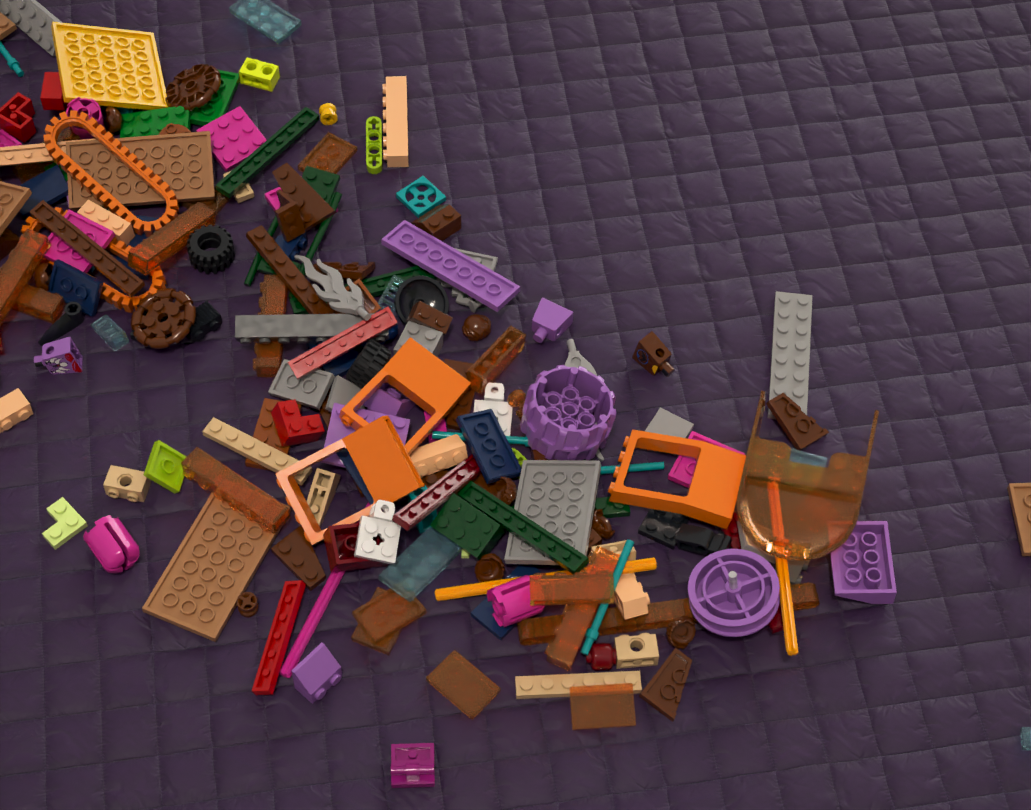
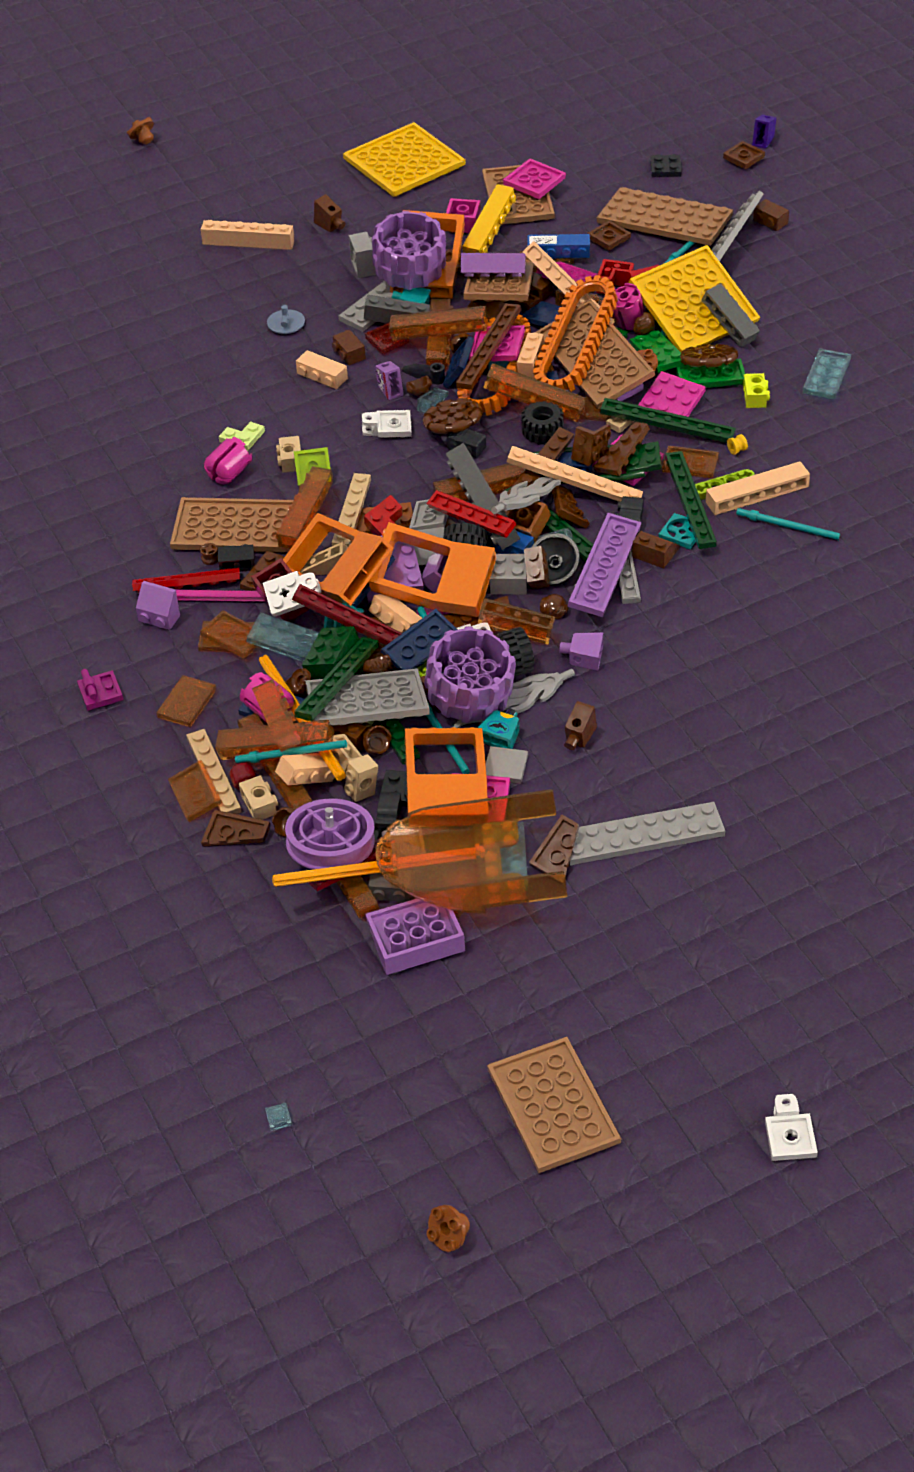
camera: 75 degrees right, 10 degrees down
none -> black brick [218,544,255,571]
none -> tan brick [344,754,378,802]
none -> white plate [362,410,411,438]
none -> reddish brown hair [406,376,433,397]
none -> teal torso [478,708,520,749]
none -> black tyre [497,627,534,677]
none -> light nougat plate [507,446,643,501]
none -> black brick [616,496,644,522]
none -> dark green plate [665,451,717,549]
none -> dark grey brick [702,283,760,348]
none -> teal bar [736,508,840,540]

